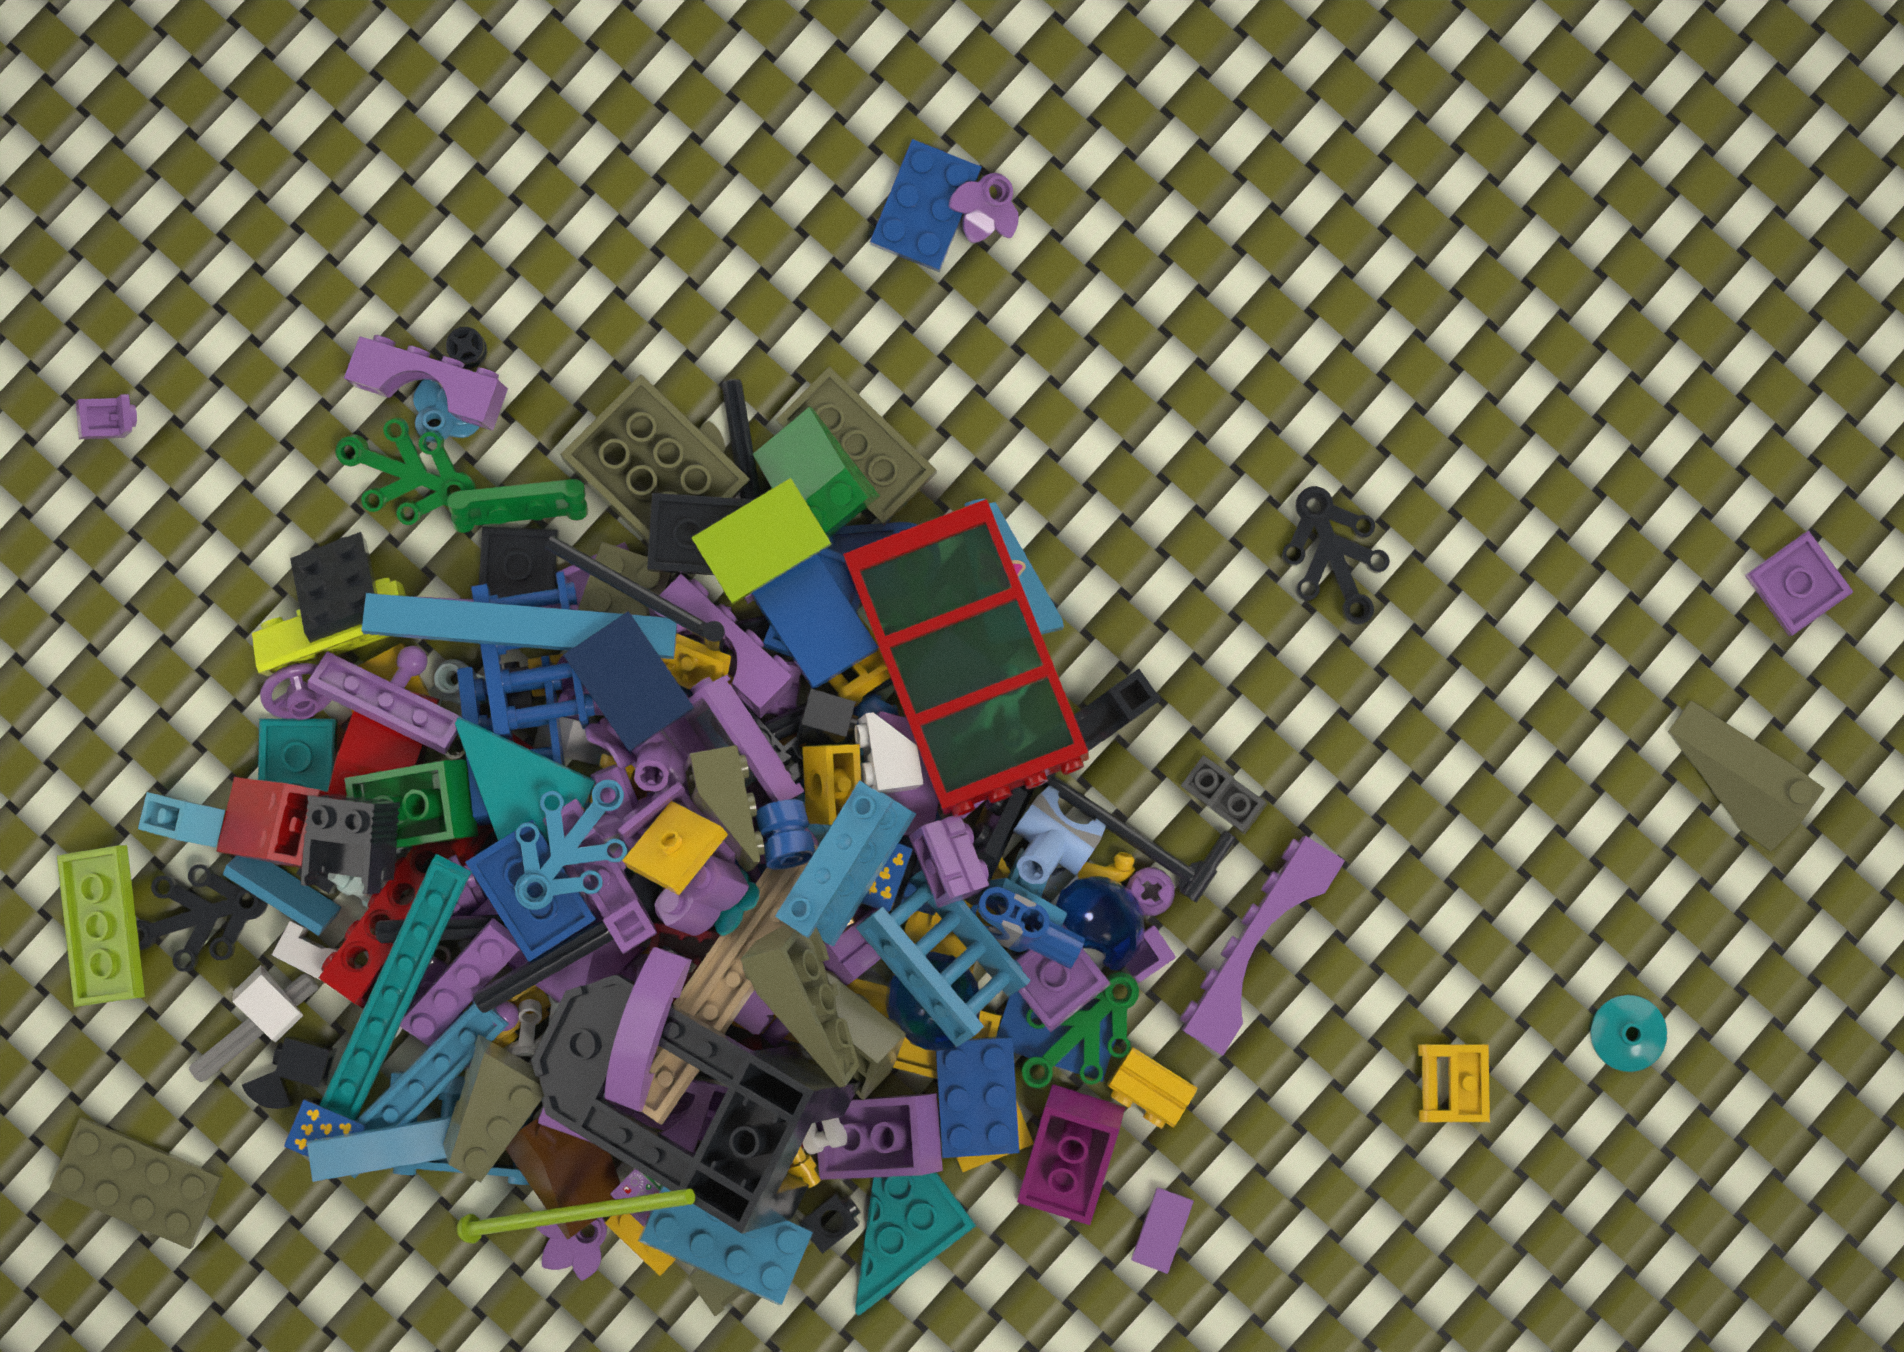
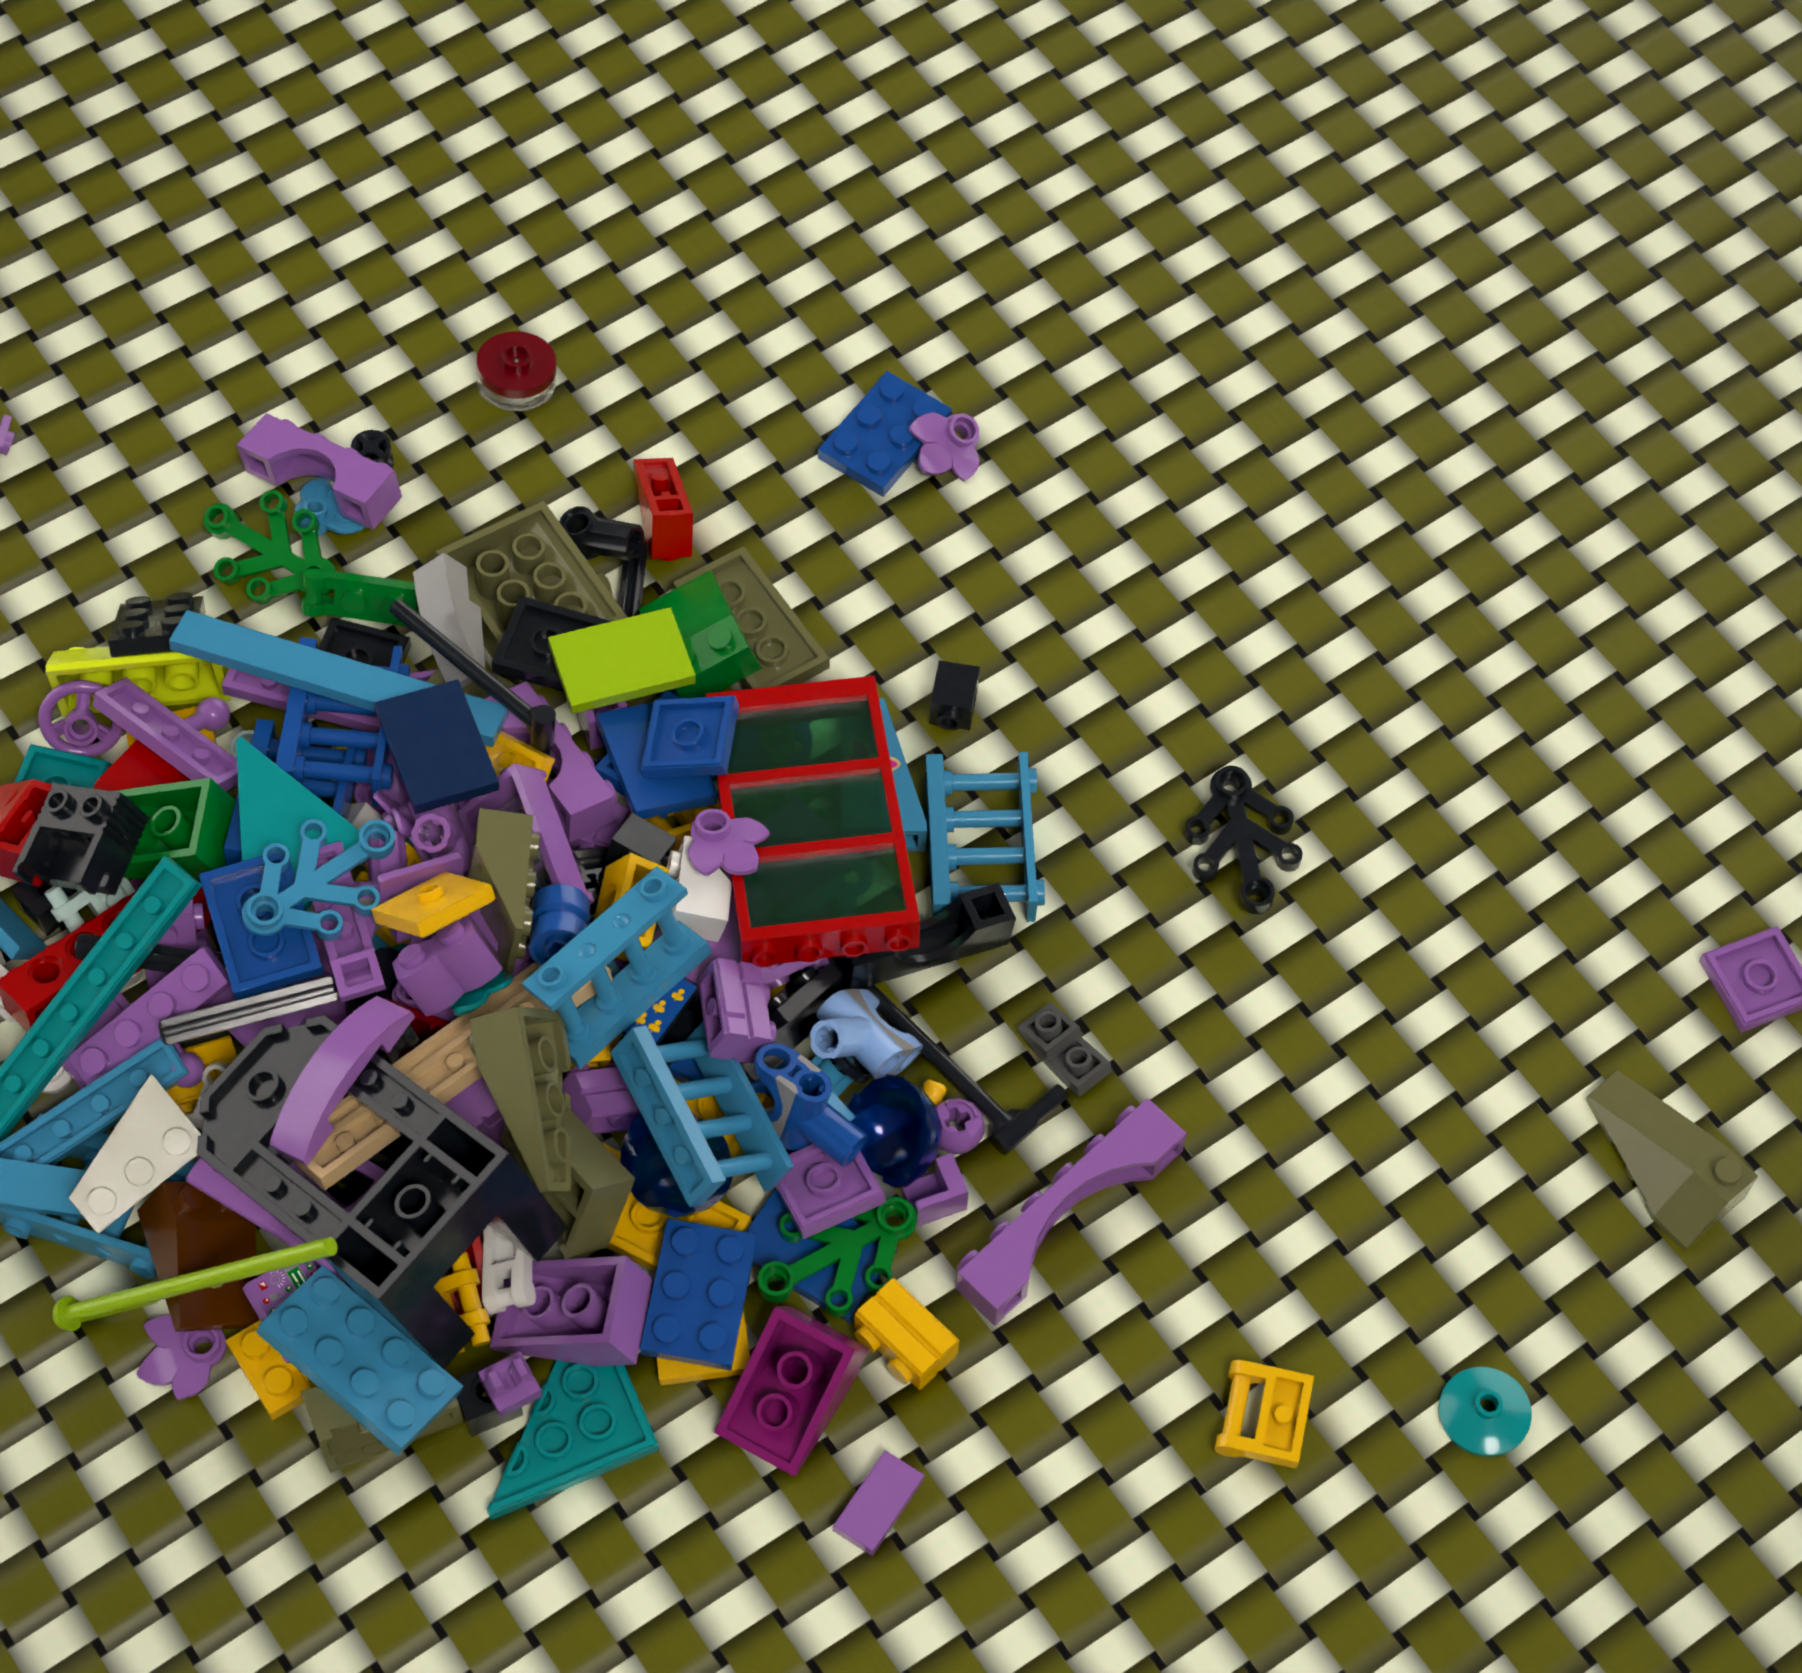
camera: 10 degrees right, 25 degrees down
none -> light grey slope [413,553,485,688]
none -> dark red piece [477,331,557,411]
none -> medium lavender tile [478,1351,542,1418]
none -> black piece [559,506,644,561]
none -> red slope [633,458,693,561]
none -> blue tile [640,696,739,779]
none -> medium lavender plate [688,809,770,876]
none -> dark azure fence [925,752,1045,922]
none -> black brick [929,660,980,730]

